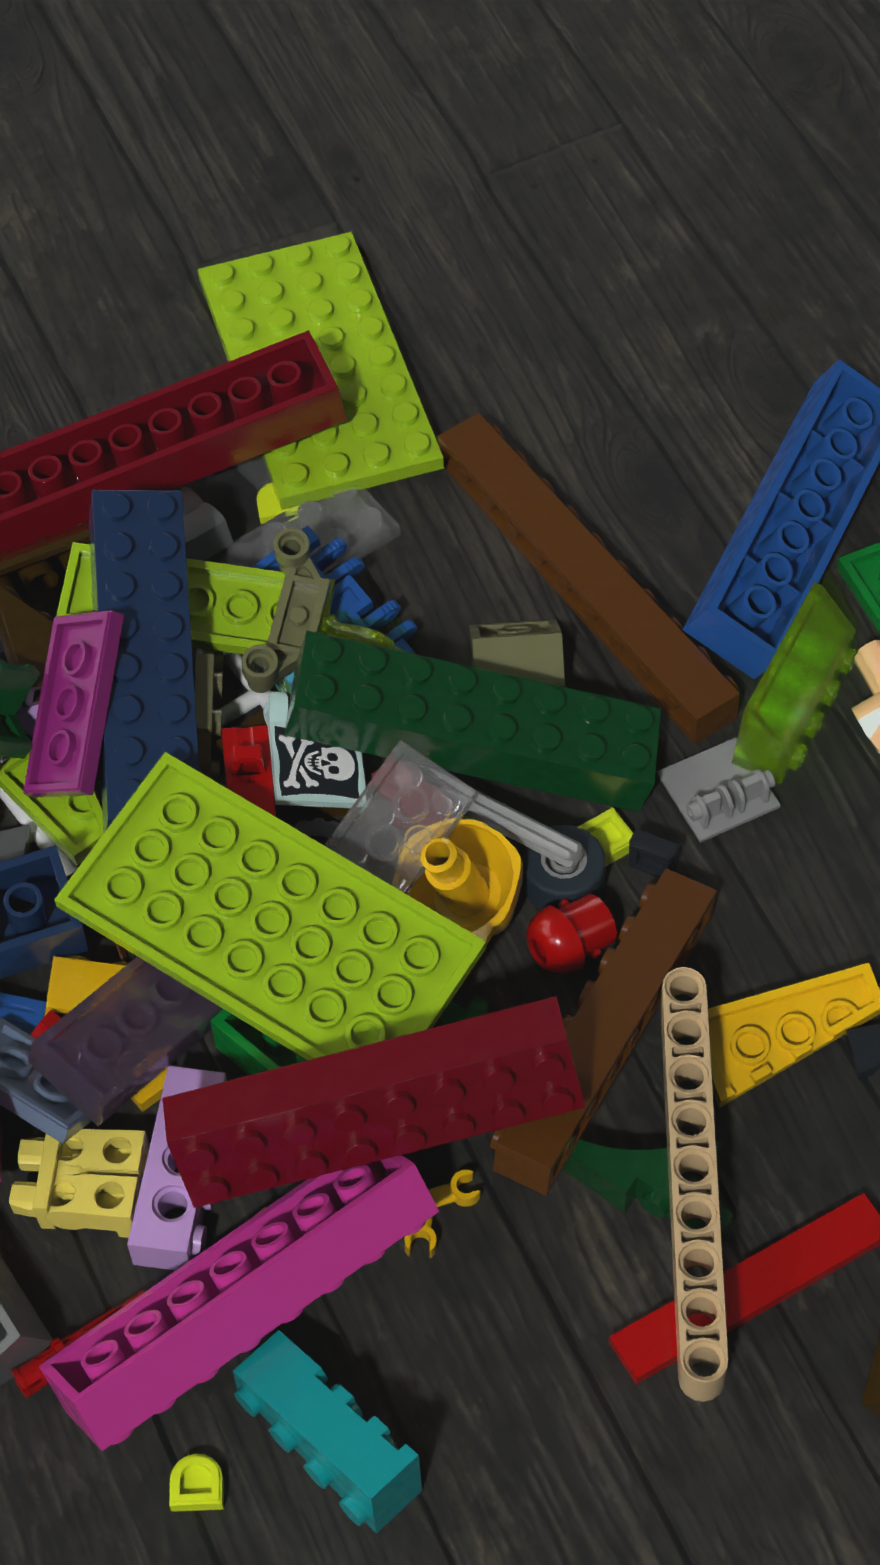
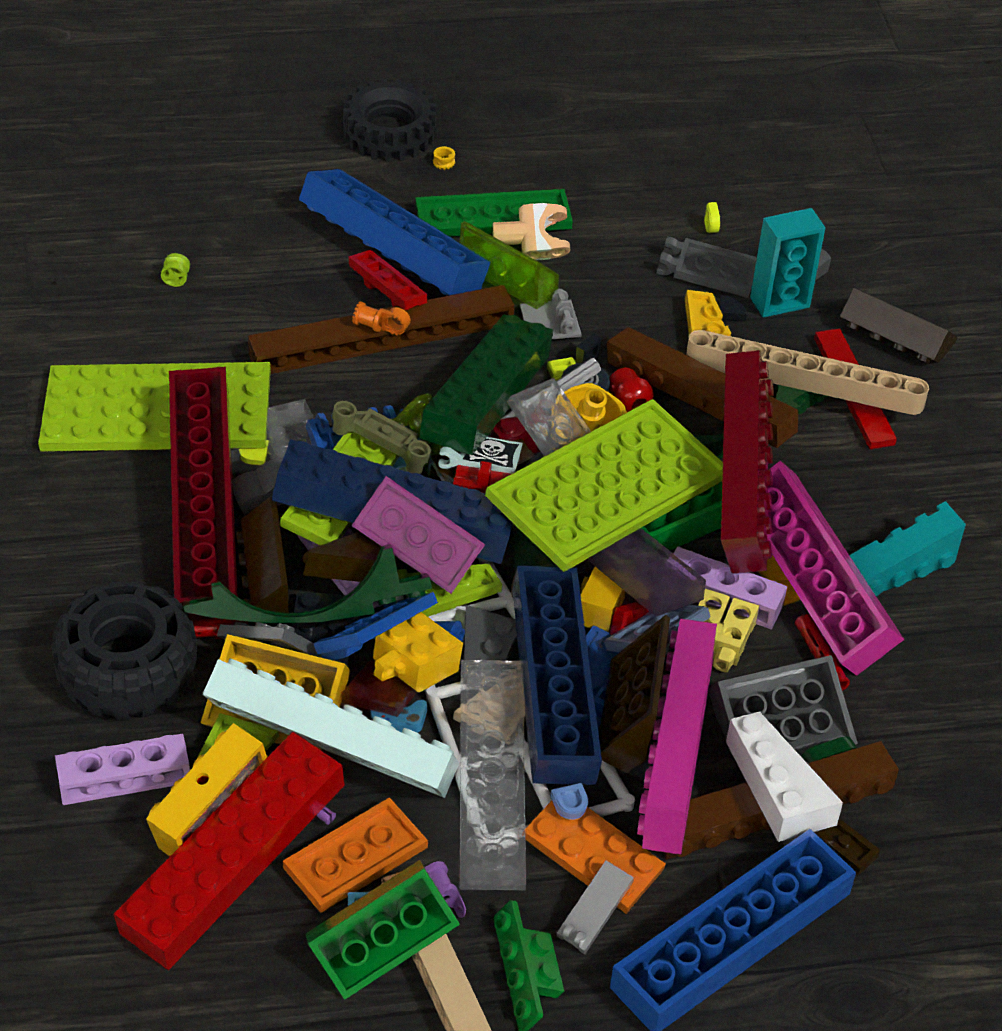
camera: 80 degrees left, 10 degrees down
neon yellow tile [169,1454,224,1512] -> none
olive slope [469,619,565,686] -> none
none -> lime wheel [161,253,190,287]
none -> red hinge [349,250,427,310]
none -> orange connector [352,302,411,335]

